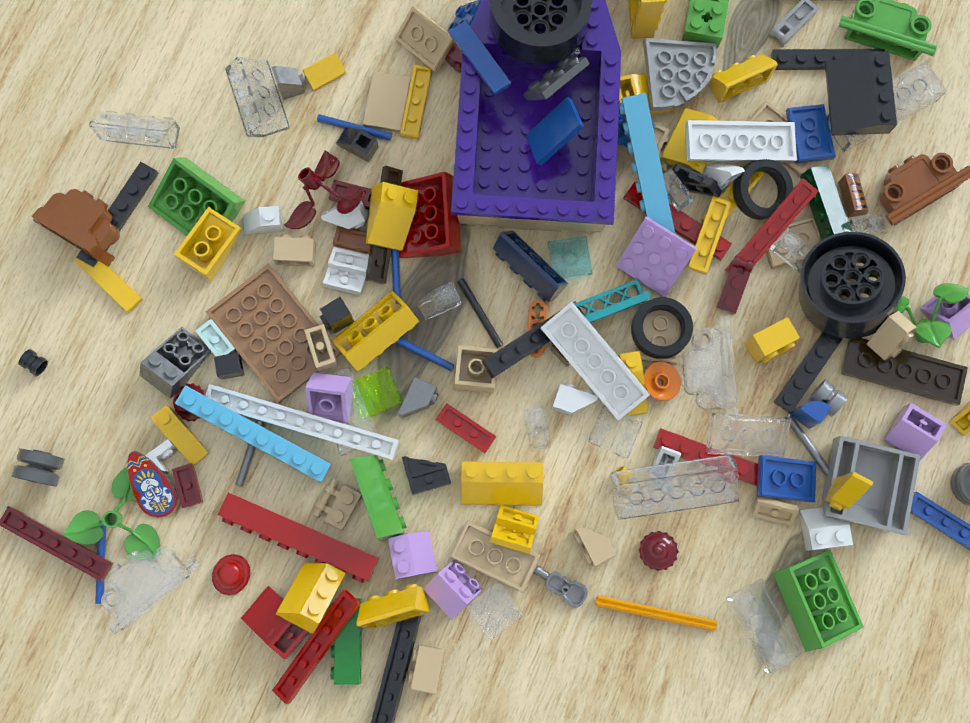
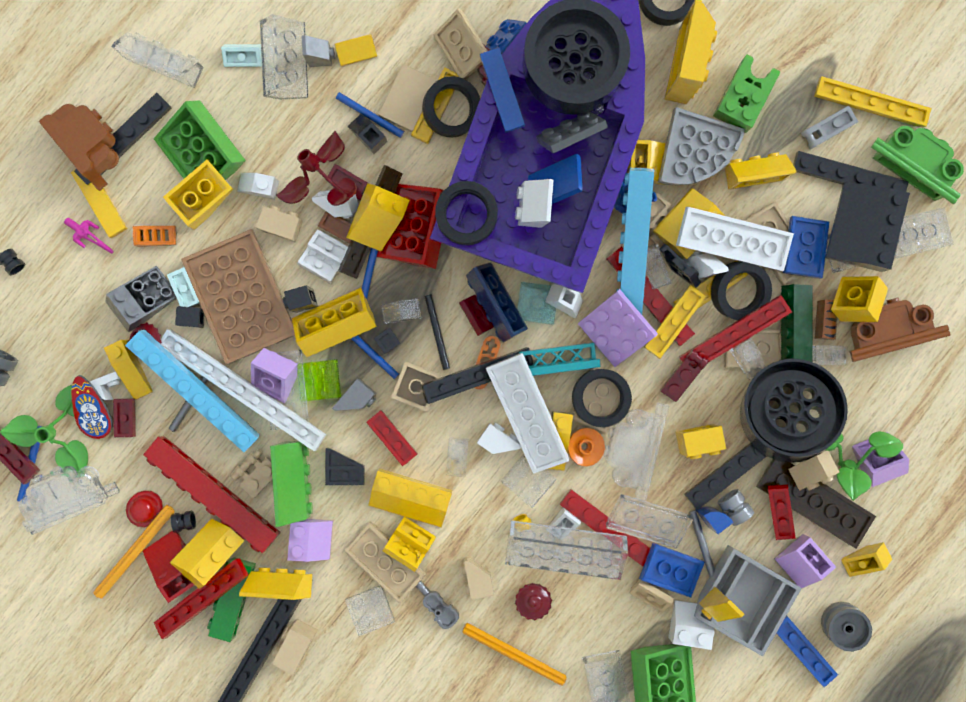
camera: 15 degrees right, 10 degrees up
tan brick [304,324,338,372] -> none
lavender slope [423,560,483,619] -> none
none -> dark pink piece [64,217,114,254]
none -> light orange axle [93,505,175,599]
none -> orange slope [133,226,176,247]
none -> black wheel [171,510,196,533]
none -> light aqua slope [221,44,262,67]
none -> black plate [374,327,401,354]
none -> black tyre [422,76,481,138]
none -> black tyre [435,181,498,245]
none -> dark red plate [459,294,494,336]
none -> white slope [515,179,553,228]
none -> white slope [545,284,583,318]
none -> red plate [768,484,796,540]
none -> yellow brick [831,276,888,322]

